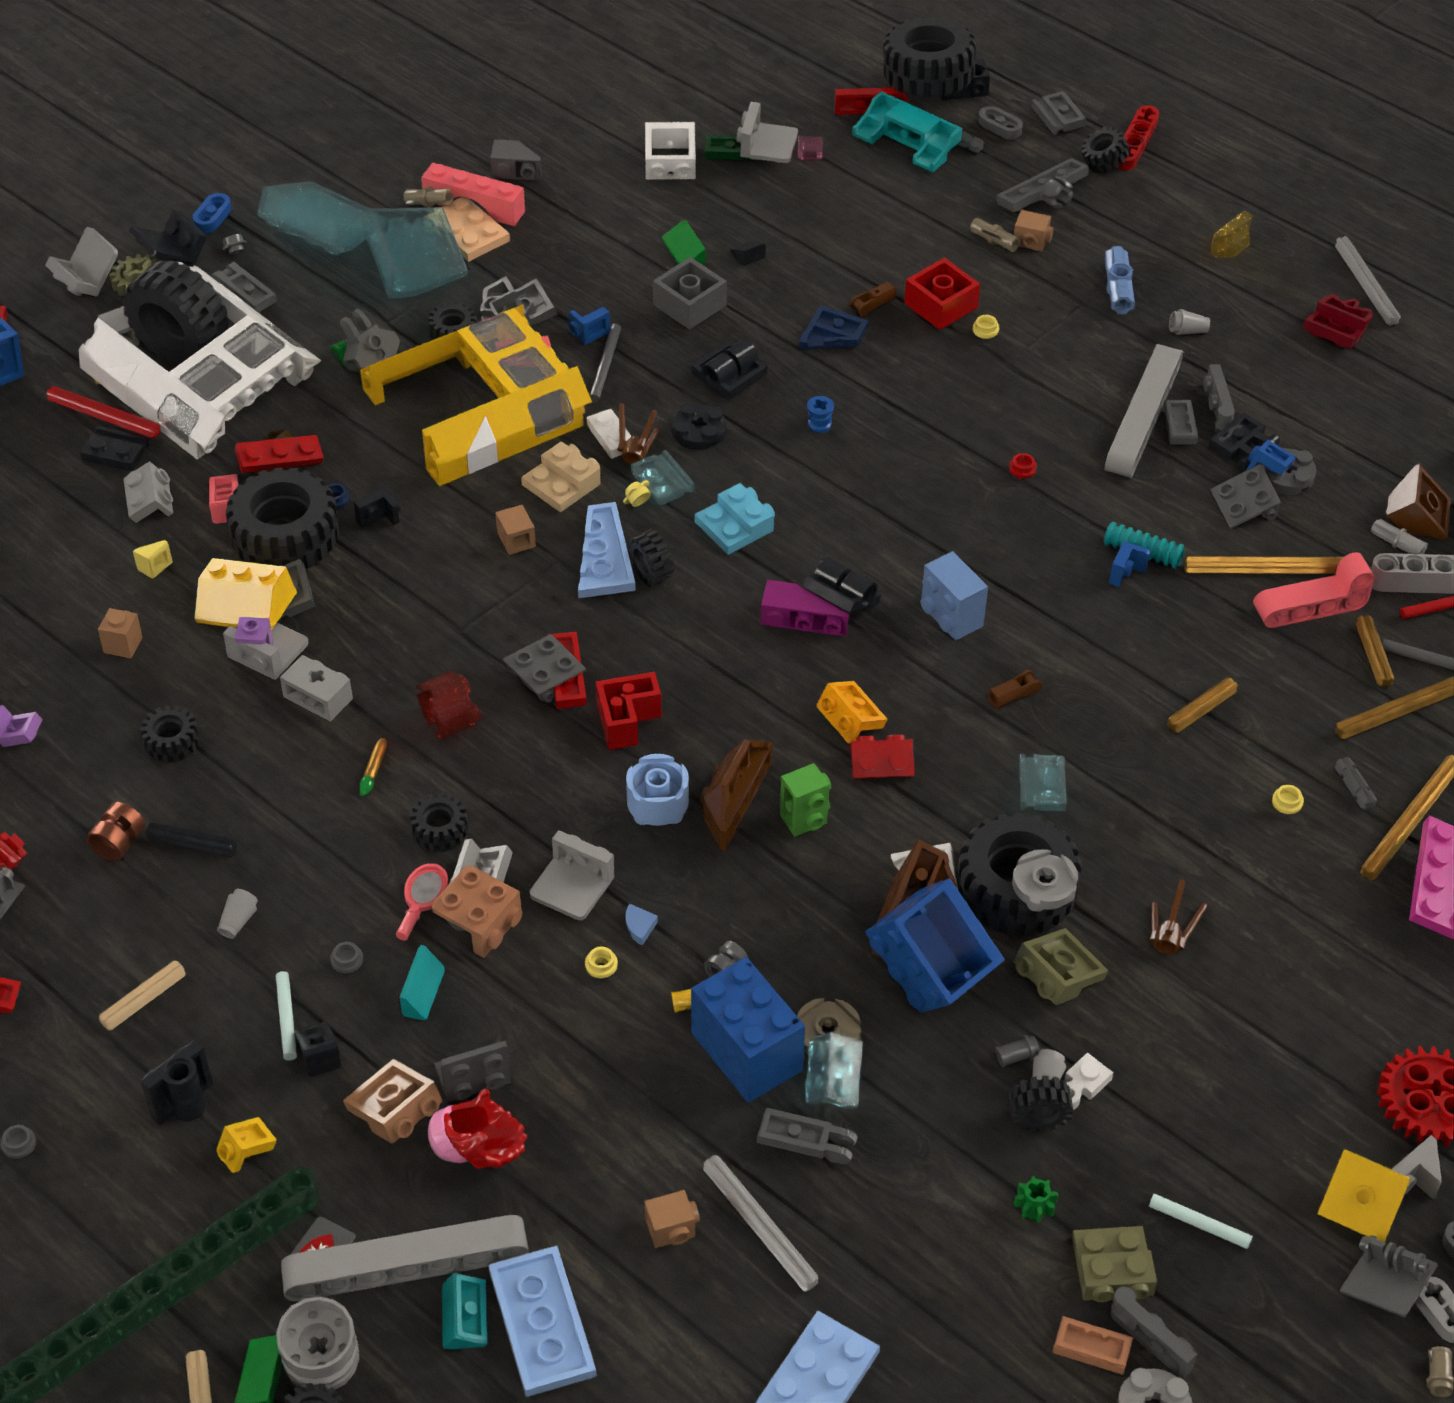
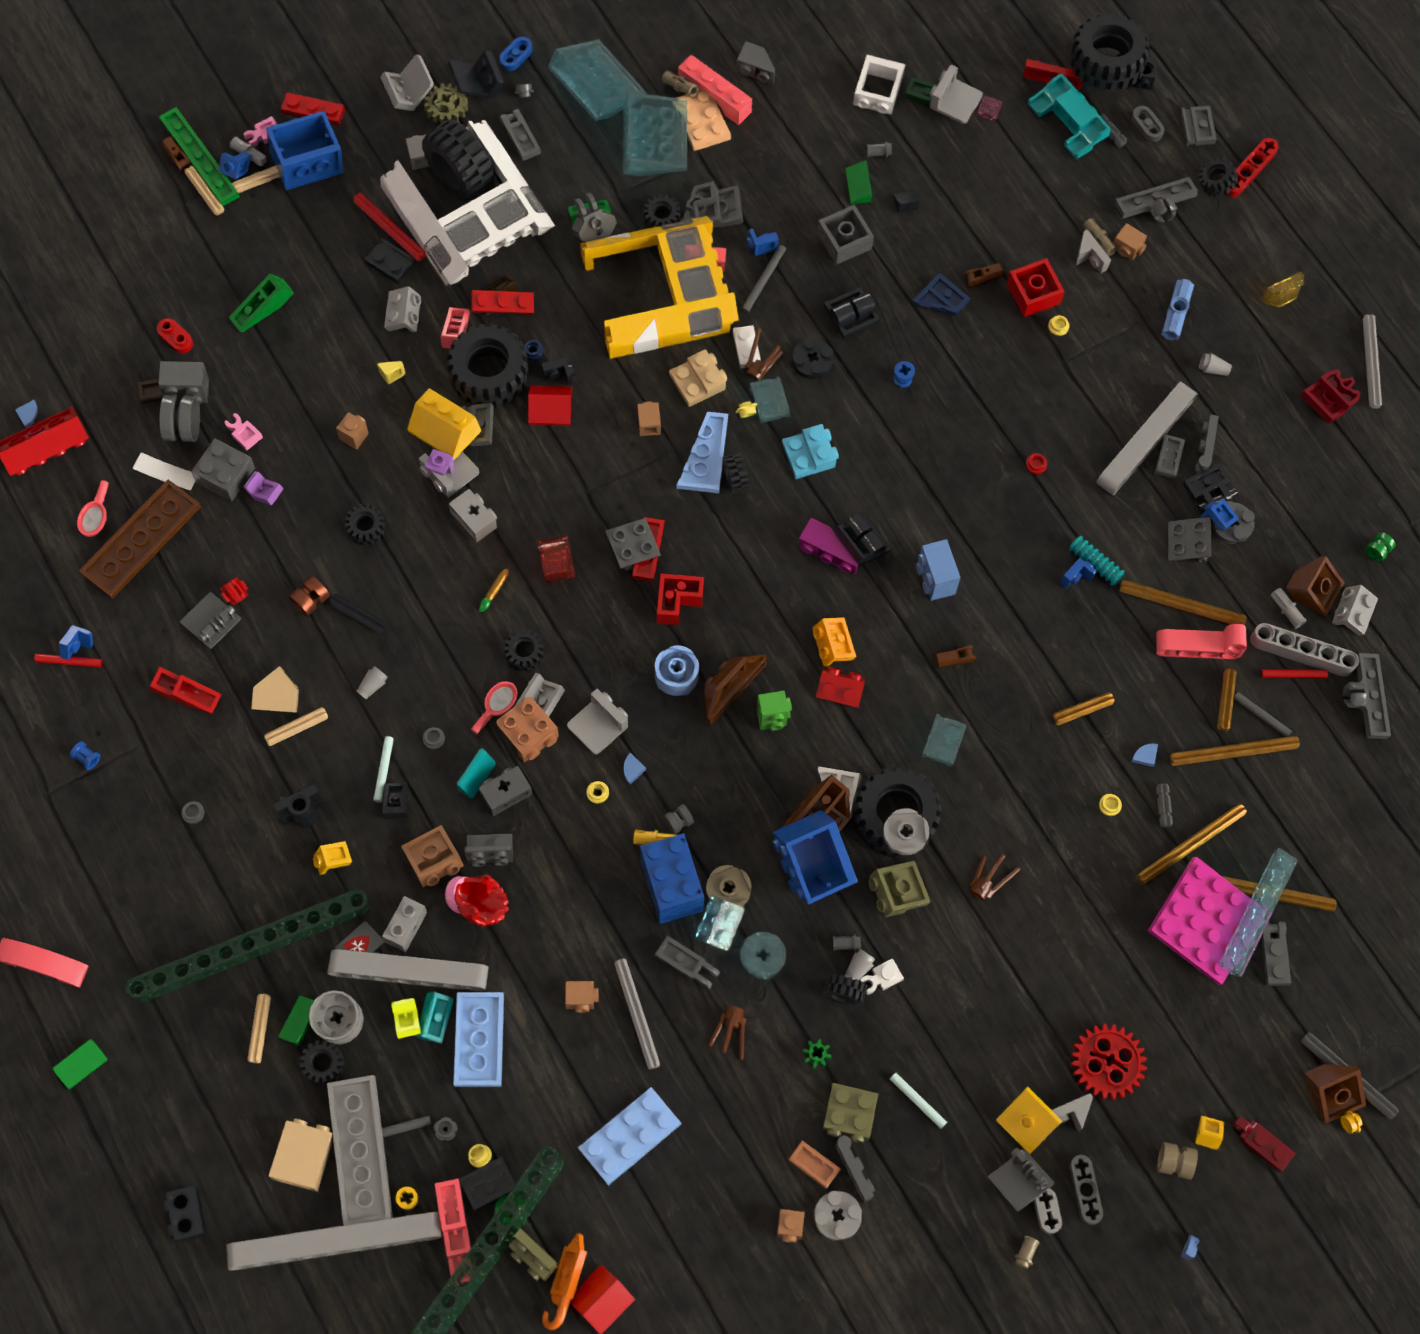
camera: 15 degrees right, 20 degrees up
none -> tan slope [252,666,299,712]
none -> light grey brick [382,896,427,953]
none -> neon yellow bracket [391,998,421,1039]
none -> dark grey brick [479,766,532,816]
none -> red slope [528,385,572,426]
none -> reddish brown plant [708,1006,747,1061]
none -> clear light blue plate [740,932,786,979]
none -> dark grey pin [867,141,892,158]
none -> light grey slope [1076,229,1111,274]
none -> medium blue tile [1131,744,1158,767]

